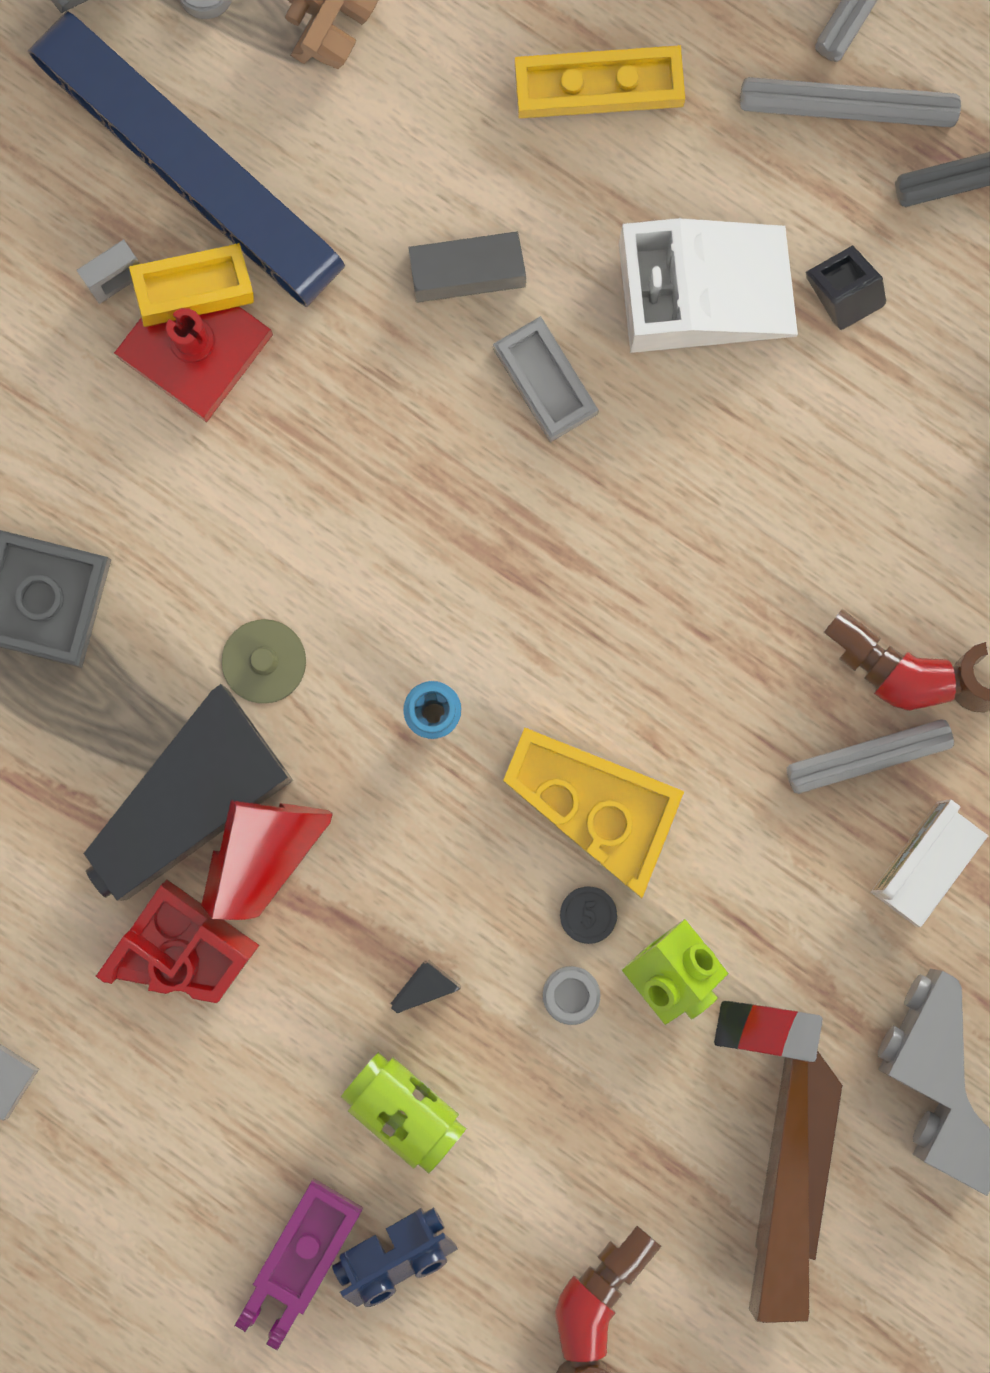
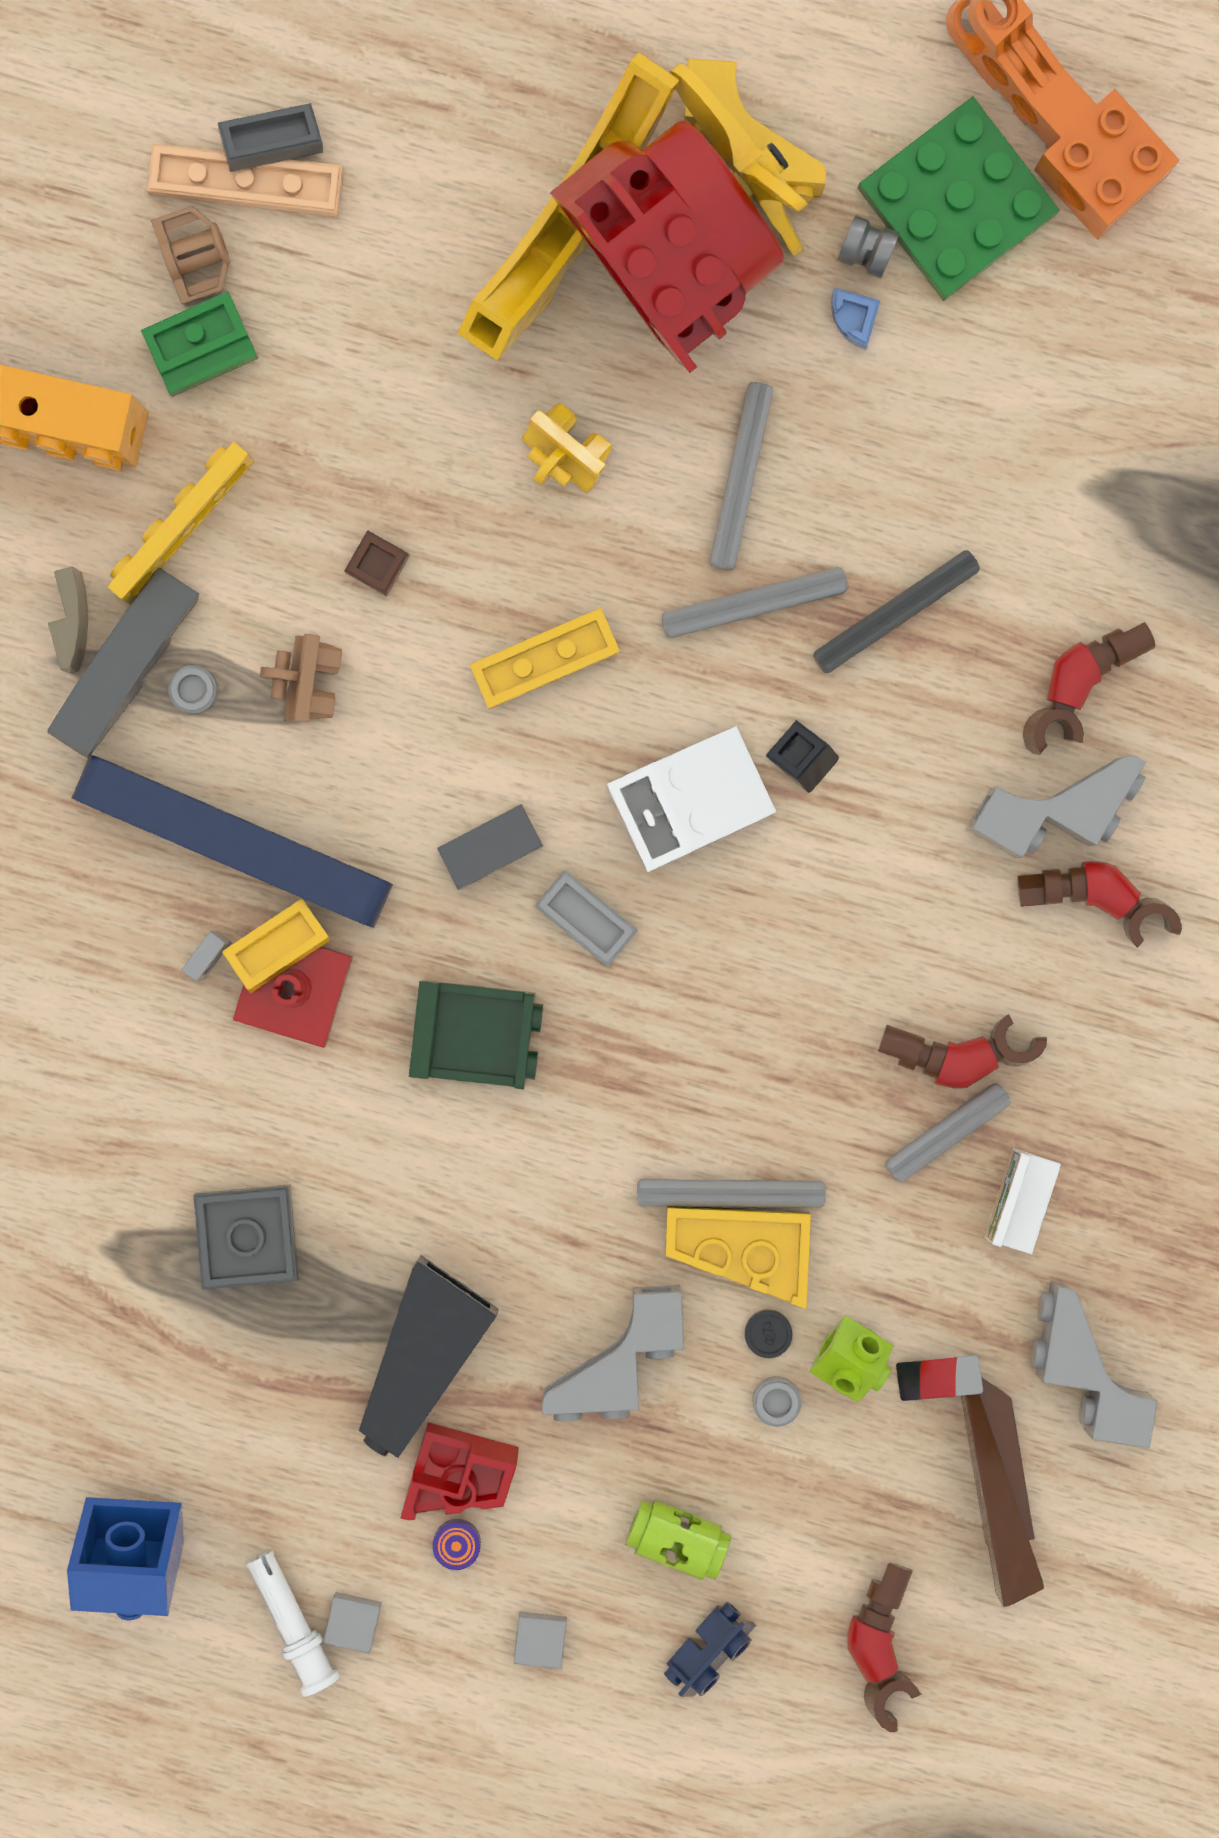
camera: 20 degrees left, 5 degrees up
red slope [201,800,333,920] -> none
olive piece [222,619,306,703] -> none
magenta hinge [234,1178,363,1350] -> none
black slope [390,960,461,1013] -> none
dark azure cone [403,681,461,739] -> none
none -> dark green panel [409,980,543,1090]
none -> dark purple tile [433,1519,481,1570]
none -> light grey tile [514,1611,567,1669]
none -> light grey arch [542,1285,684,1422]
none -> light grey axle [637,1179,826,1208]

